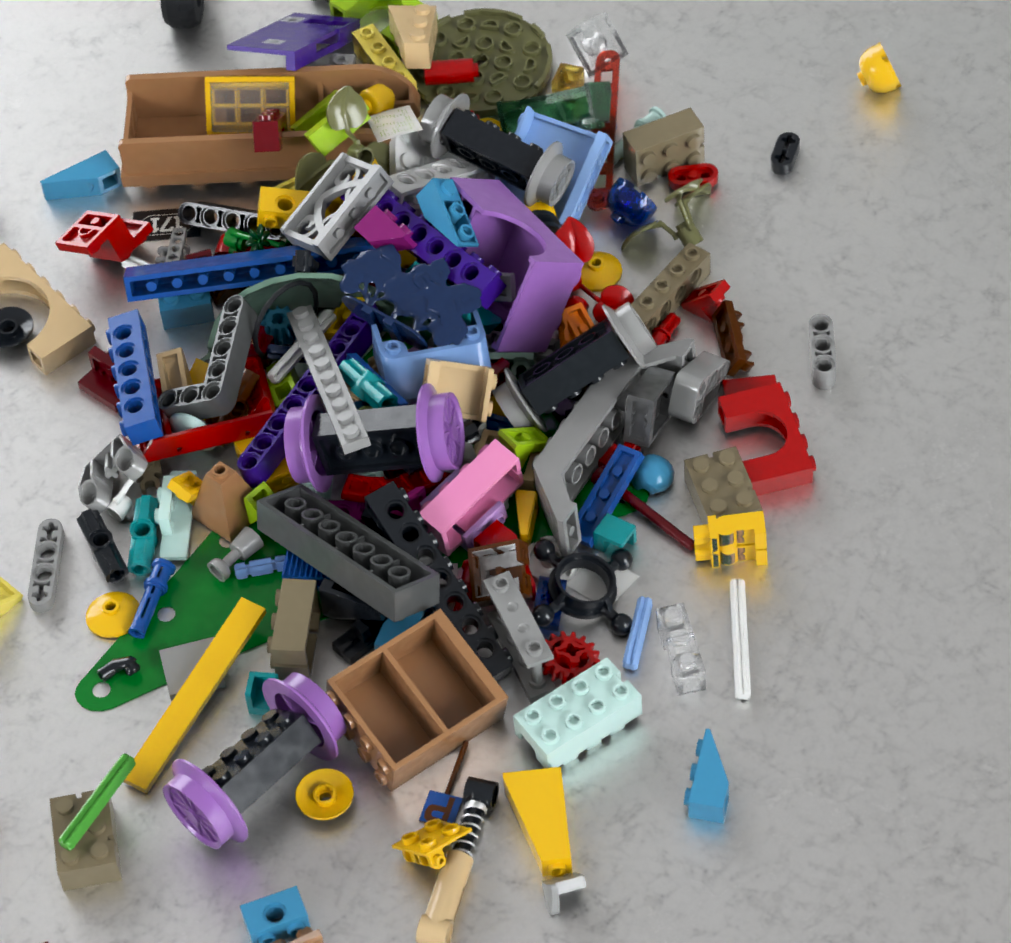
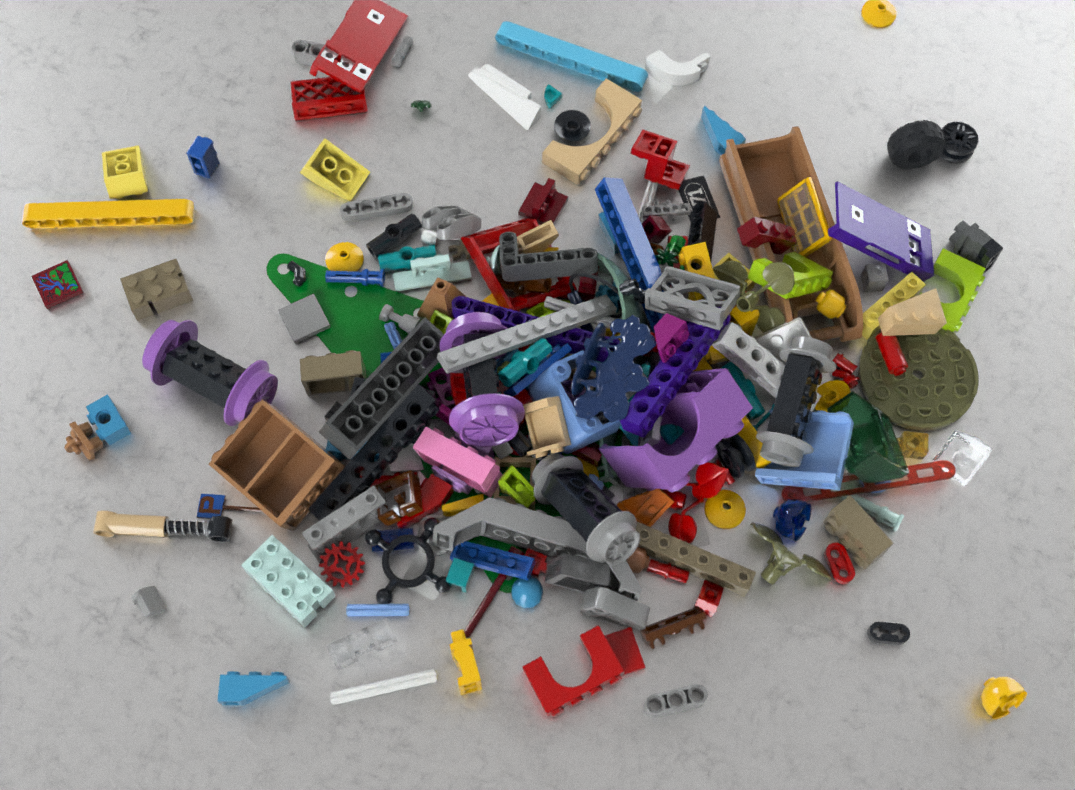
camera: 70 degrees right, 15 degrees up
bright green axle [58,753,136,851] -> none
blue brick [106,309,164,446] -> none
yellow tile [123,597,266,794] -> none
yellow bracket [167,470,203,506] -> none
teal panel [245,671,279,715] -> none
yellow dish [295,768,354,820] -> none
white sticker [368,105,423,143] -> none
yellow hinge [392,819,472,869] -> none
dark azure slope [416,178,479,247] -> none
yellow slope [503,767,572,877] -> none
dark tan piece [684,446,762,525] -> none

